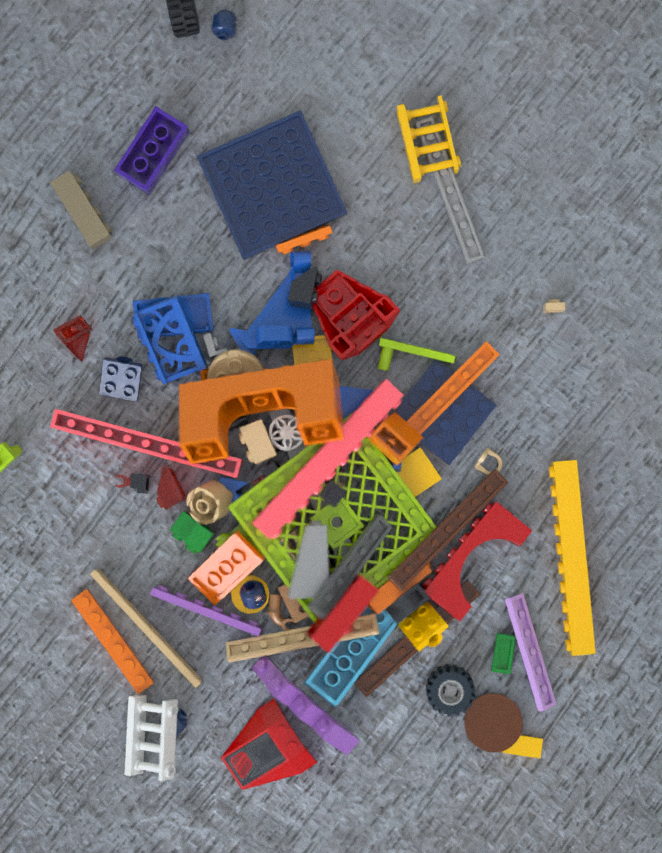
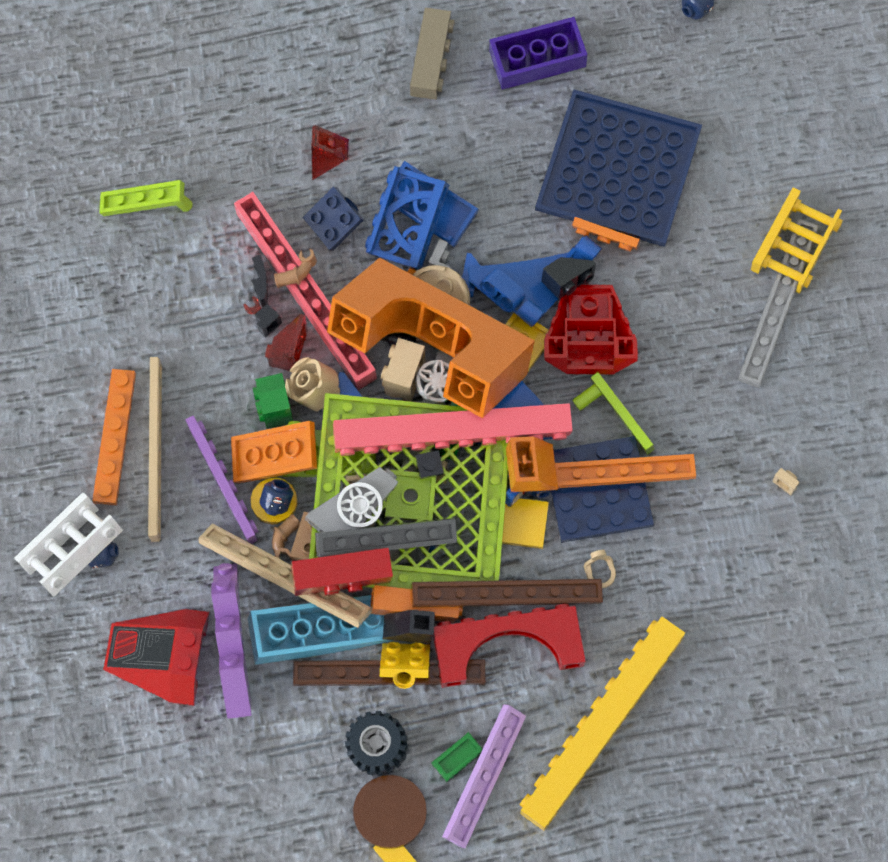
camera: 40 degrees right, 15 degrees down
none -> black slope [252,255,268,308]
none -> medium nougat piece [274,249,317,288]
none -> white wheel [337,482,382,528]

